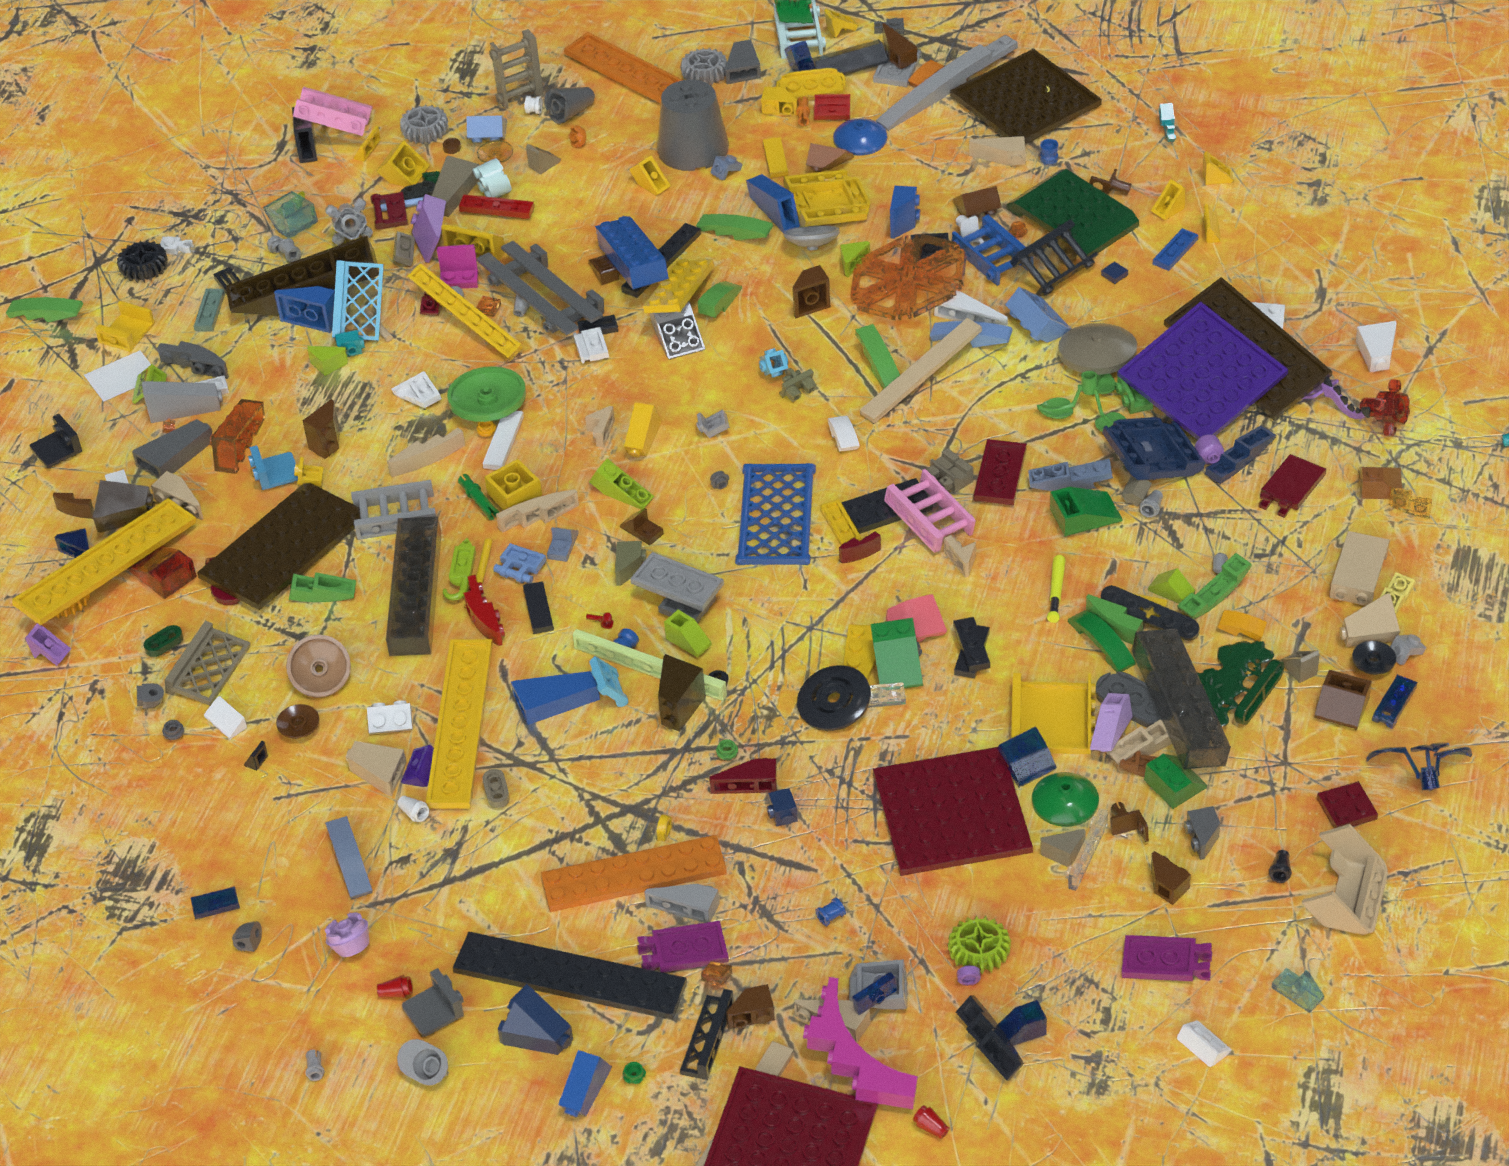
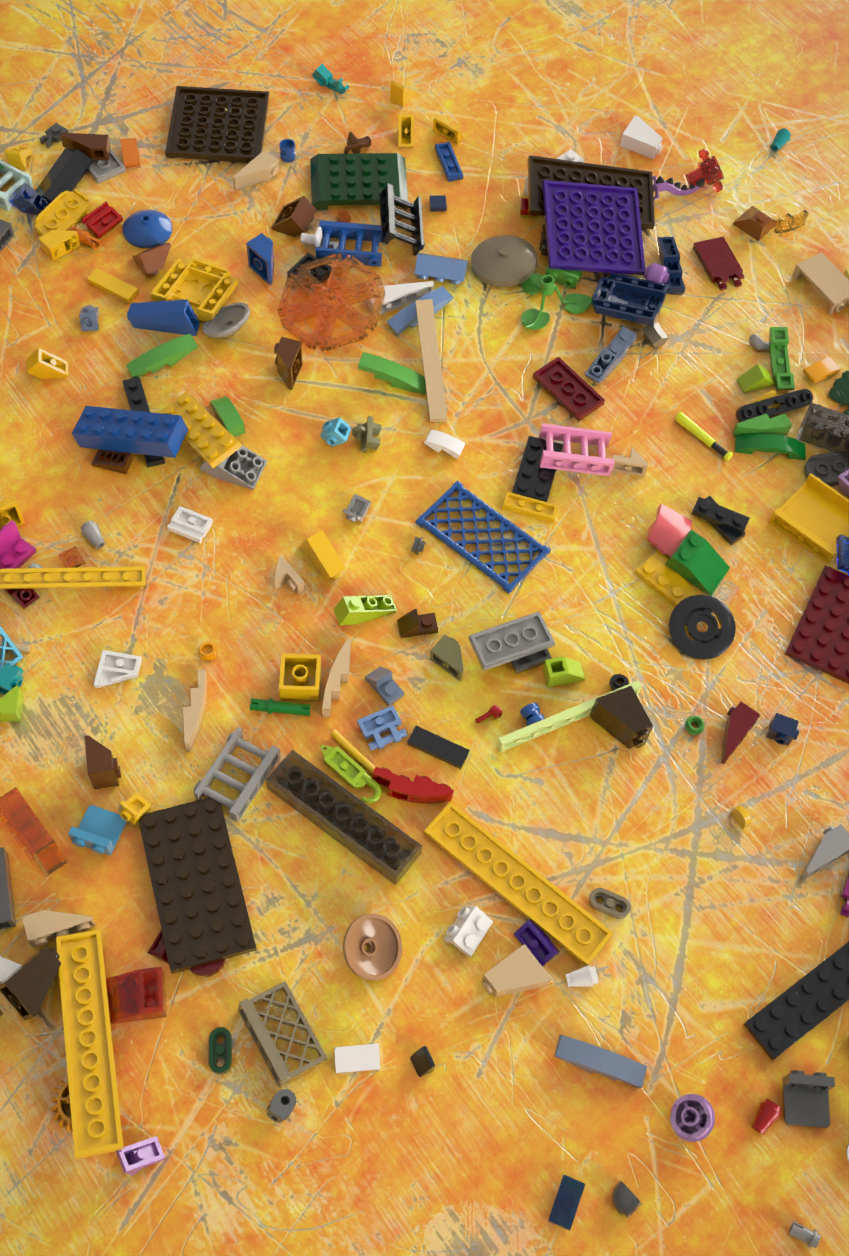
camera: 60 degrees left, 15 degrees up
clear blue slope [54,528,91,558] -> none
dark grey plate [162,720,184,740] -> none
reddish brown dish [276,704,320,738] -> none
bright green slope [288,572,356,602] -> none
bright green dish [447,367,526,422] -> none
dark grey fence [476,241,604,335] -> none
white tile [482,411,524,470] -> none
blue slope [511,671,600,725] -> none
orange plate [541,834,727,912] -> none
black tile [577,315,619,335] -> none
medium azure plate [589,656,629,707] -> none
dark grey cone [657,80,729,171] -> none
dark red slope [839,531,881,564] -> none
lime slope [840,241,870,278] -> none
light grey slope [876,35,1018,131] -> none
dark tan hips [926,448,973,493] -> none
green slope [1050,487,1123,536] -> none
light grey cone [1140,490,1163,518] -> none

